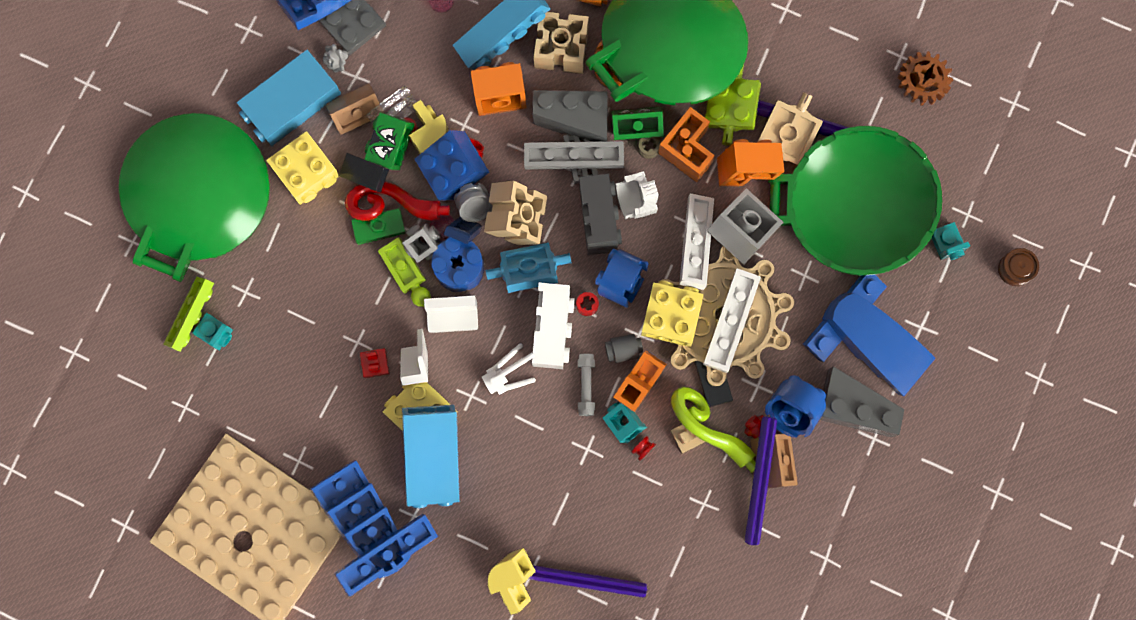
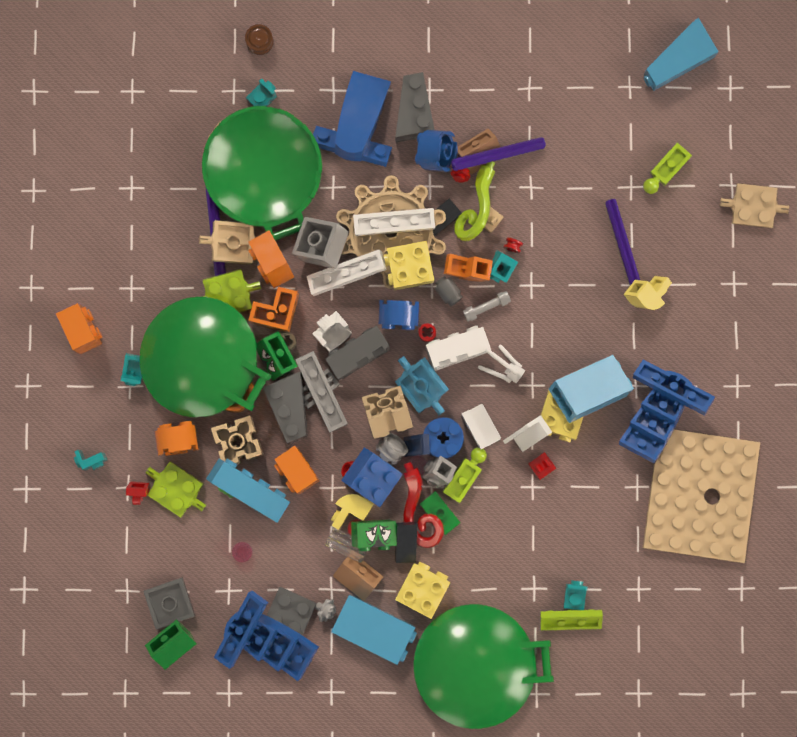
camera: 110 degrees left, 5 degrees up
dark orange gear [897,51,953,106] -> none

